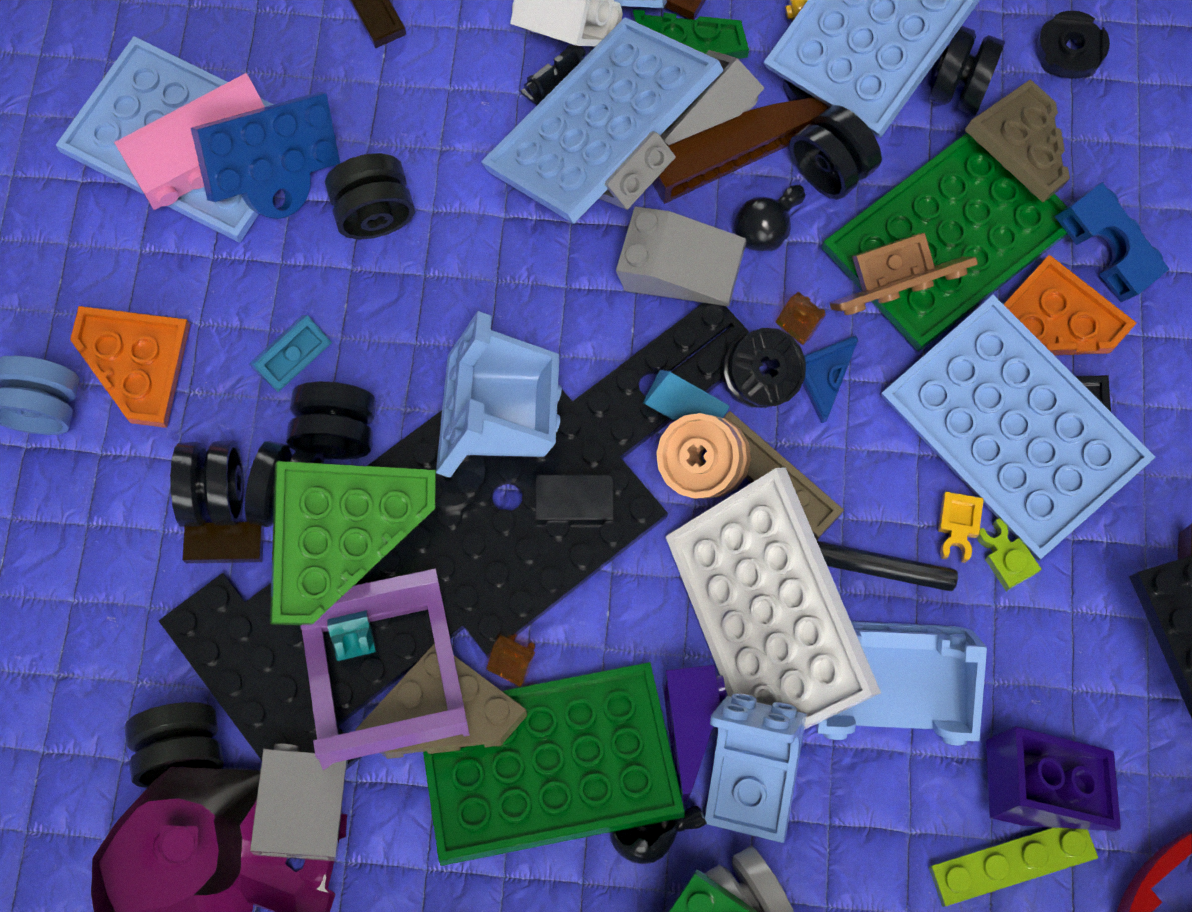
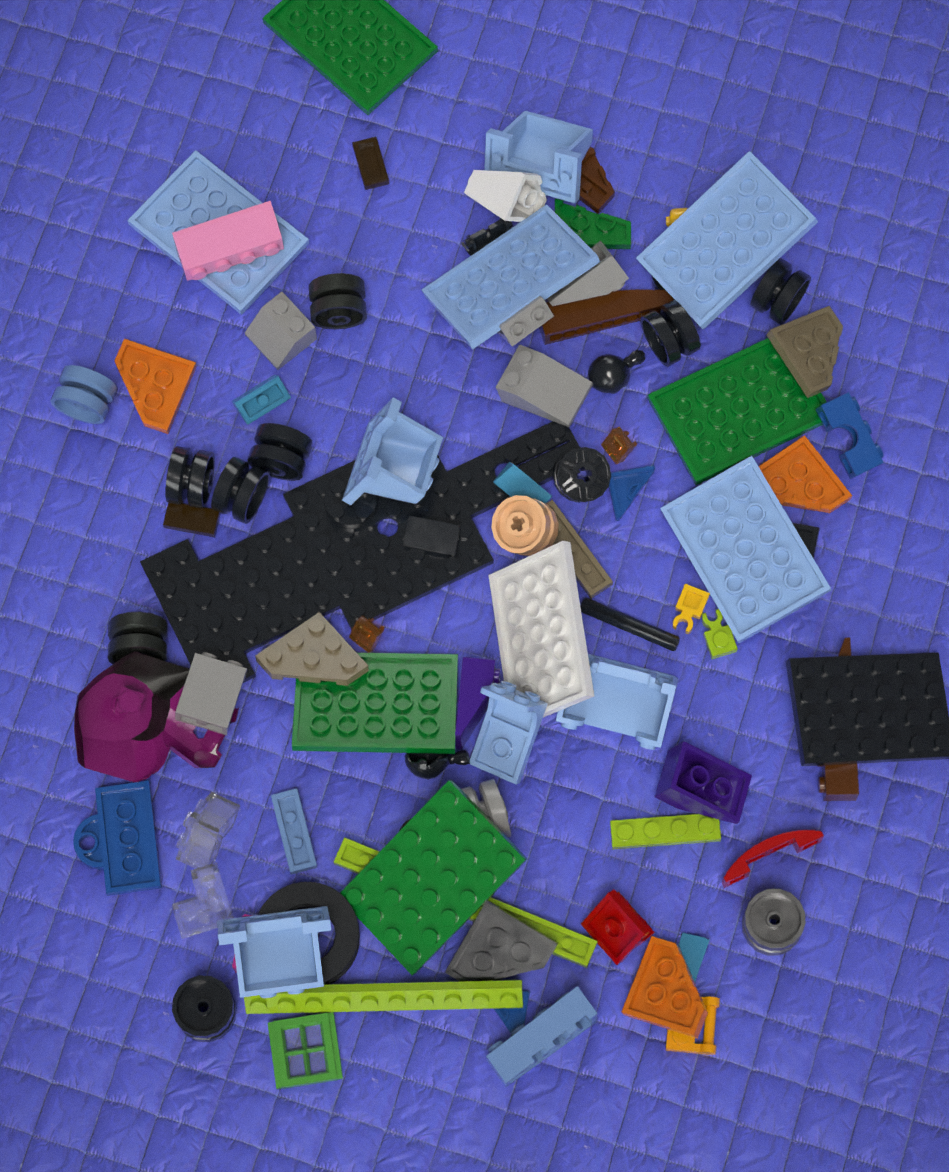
camera: 15 degrees right, 0 degrees up
blue plate [191,92,340,219] -> none
bright green plate [270,461,436,625] -> none
medium lavender piece [300,569,470,771] -> none
teal tile [327,610,376,661] -> none
medium nougat bracket [830,233,978,315] -> none
black plate [1037,11,1110,78] -> none
none -> light grey slope [245,292,317,370]

